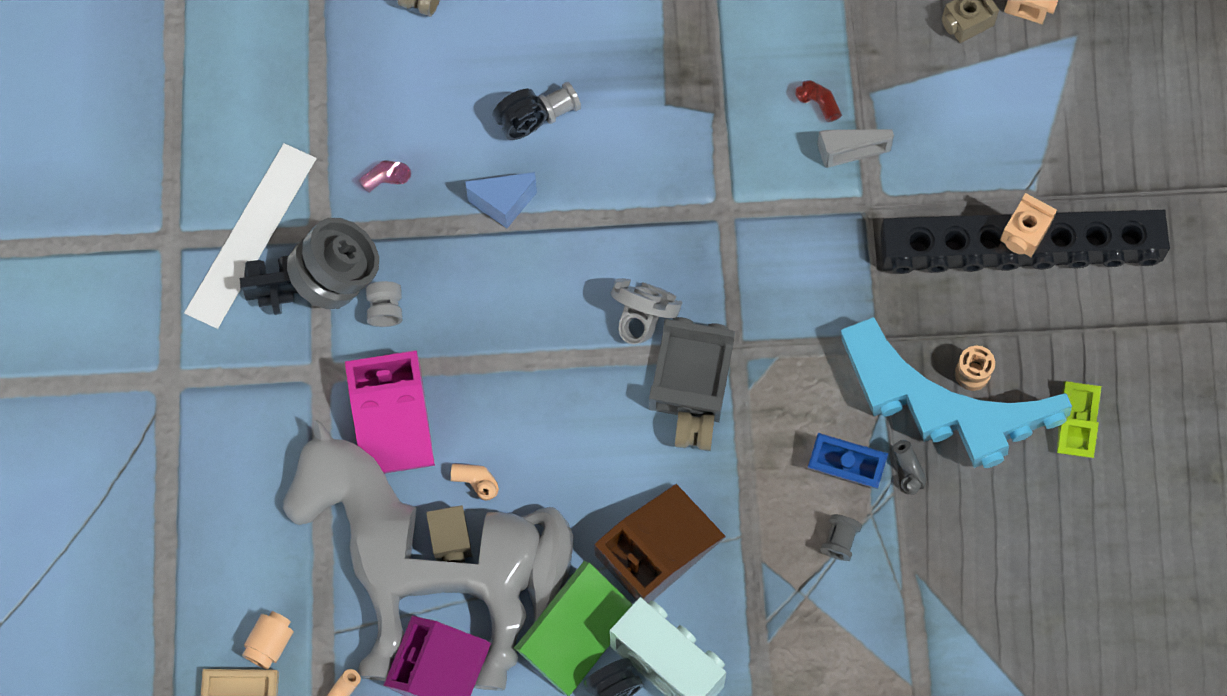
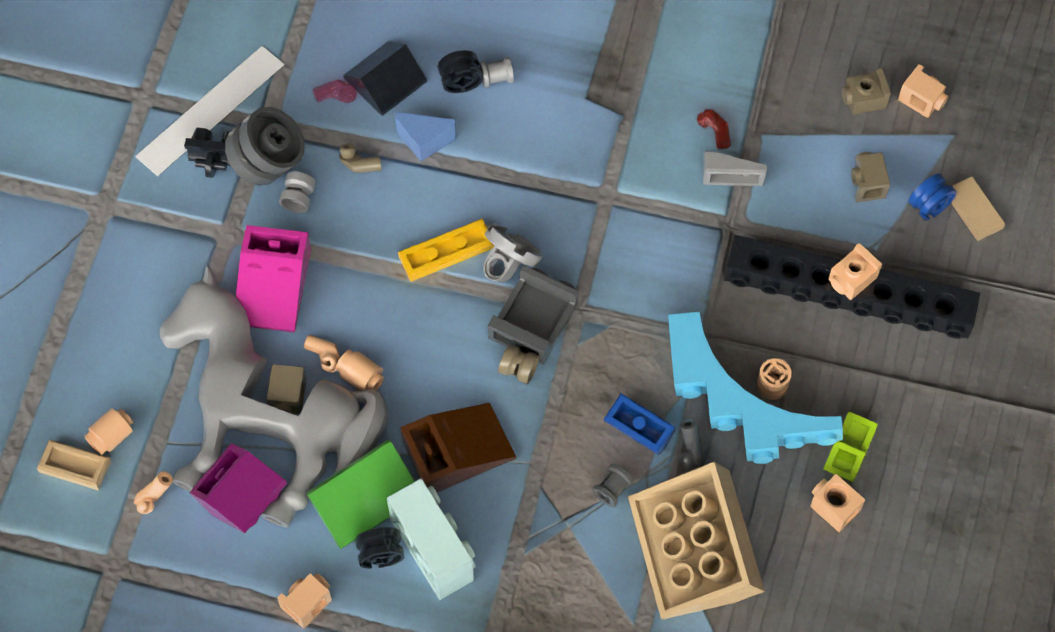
camera: 15 degrees right, 5 degrees down
none -> light nougat brick [335,349,384,391]
none -> dark tan arm [339,143,381,173]
none -> black slope [343,42,427,116]
none -> yellow tile [398,218,494,282]
none -> tan slope [628,462,765,620]
none -> light nougat brick [810,474,865,532]
none -> dark tan brick [851,152,890,203]
none -> blue wheel [908,173,957,221]
none -> tan tile [951,176,1005,241]

